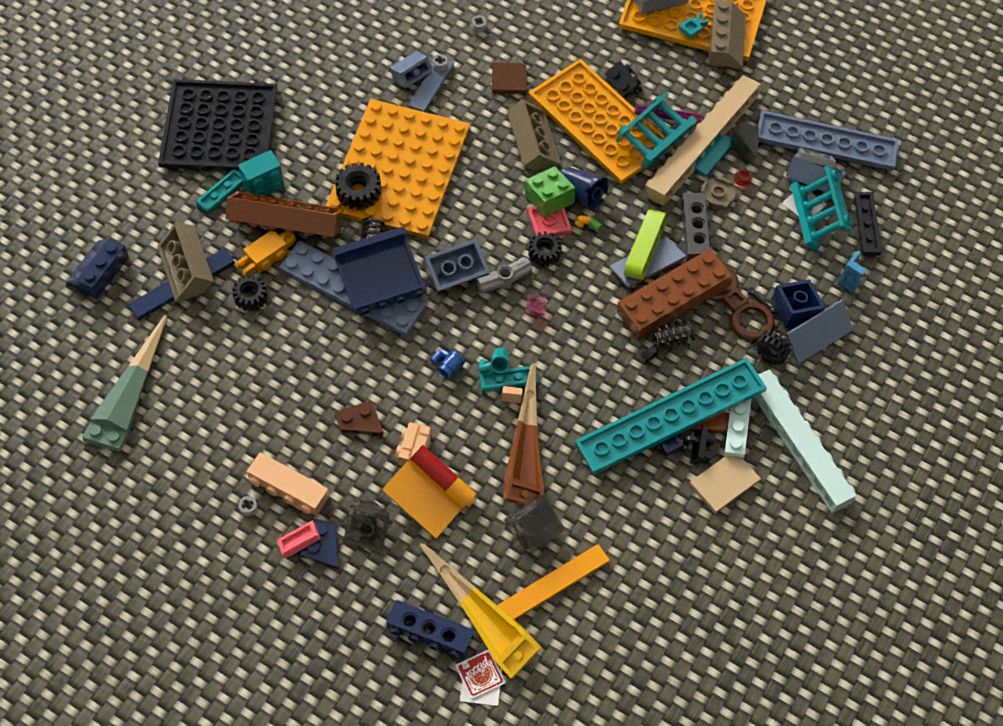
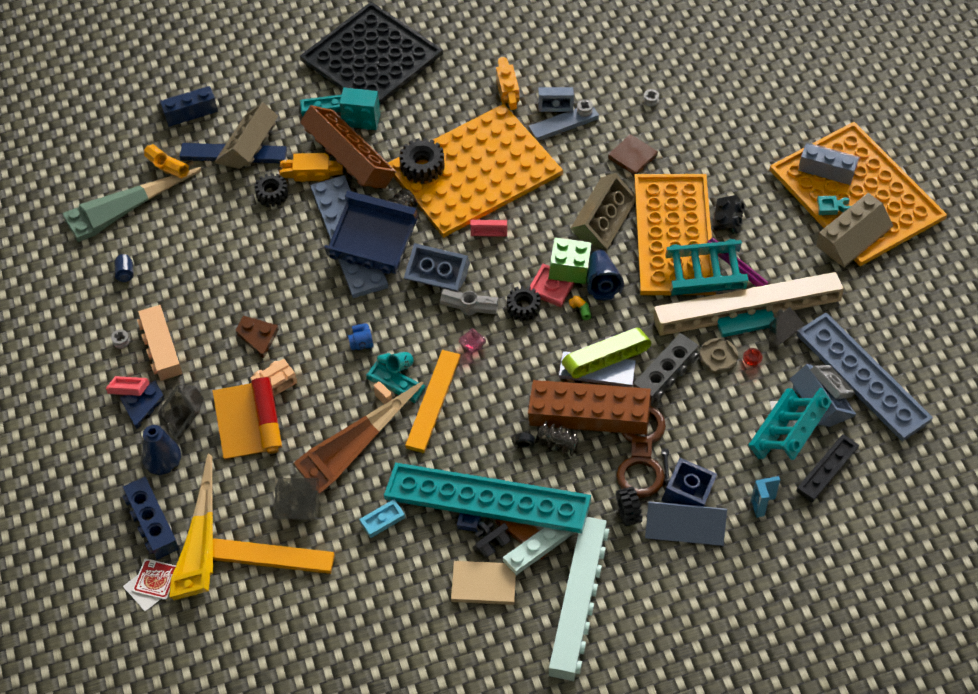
camera: 45 degrees right, 5 degrees down
none -> dark blue brick [114,254,134,282]
none -> dark blue cone [141,425,181,475]
none -> light orange piece [144,144,189,179]
none -> medium azure plate [359,499,405,538]
none -> light orange tile [405,350,461,453]
none -> coral tile [470,220,507,237]
none -> light orange hinge [496,57,519,110]

